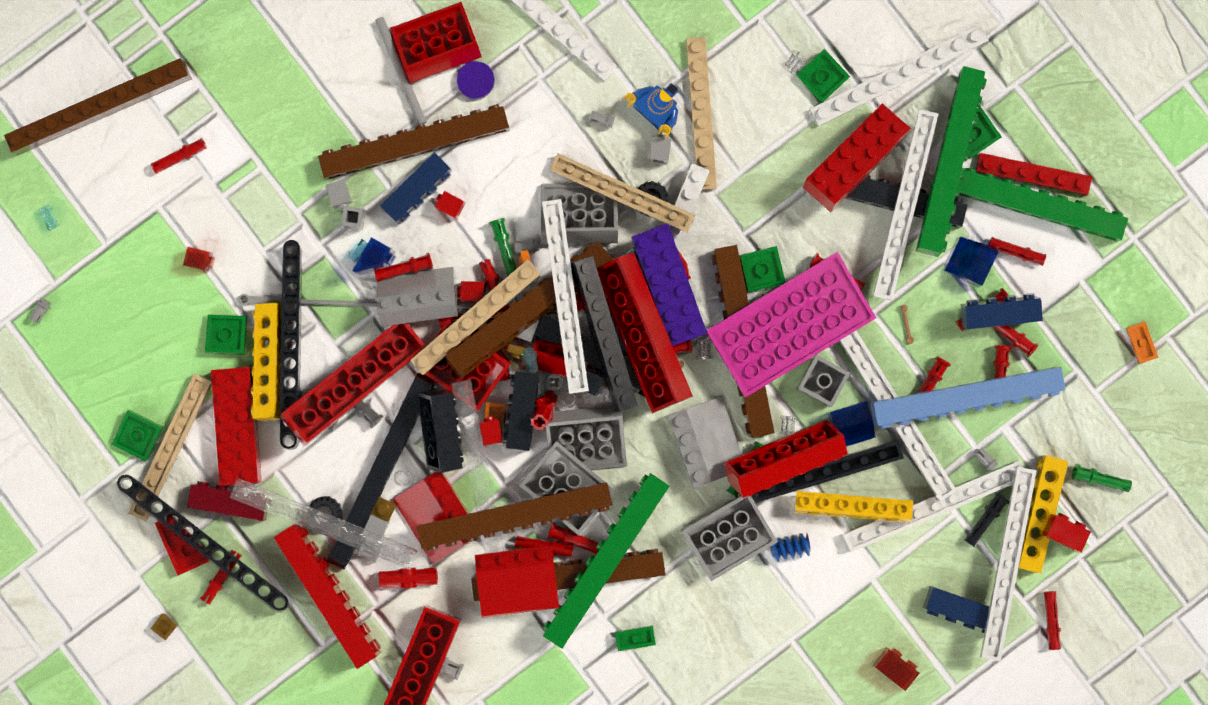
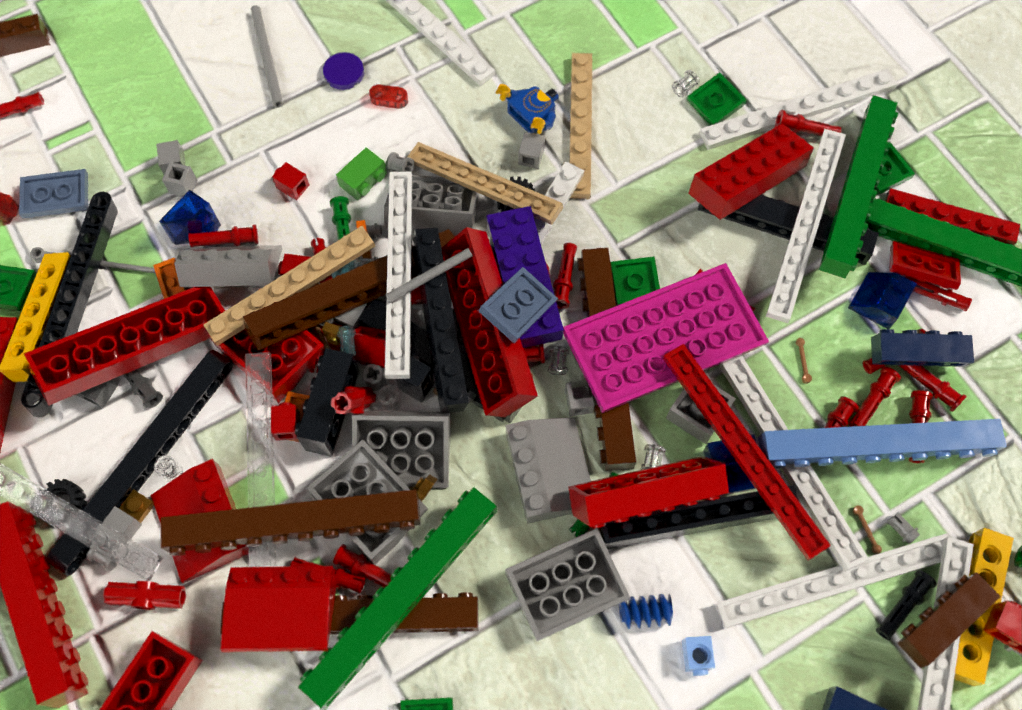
camera: 10 degrees right, 20 degrees down
reddish brown brick [318,104,510,180] -> none
dark blue brick [380,152,452,224] -> none
red slope [390,1,482,83] -> none
black brick [417,389,464,473] -> none
light grey pin [590,111,615,129] -> none
yellow brick [795,491,913,523] -> none
none -> sand blue plate [19,169,88,219]
none -> orange plate [153,258,187,299]
none -> bright green brick [336,147,387,201]
none -> clear red beam [369,84,408,109]
none -> light grey bar [385,248,473,303]
none -> light grey bush [386,152,414,172]
none -> pearl gold plate [413,474,438,502]
none -> sand blue plate [478,267,558,343]
none -> red pin [553,243,577,309]
none -> light grey panel [565,383,594,416]
none -> red plate [663,343,831,561]
none -> light blue brick [682,636,715,676]
none -> red pin [775,110,841,136]
none -> red pin [849,367,901,427]
none -> medium nougat hinge [853,505,882,554]
none -> red plate [890,241,961,290]
none -> reddish brown brick [897,572,1001,668]

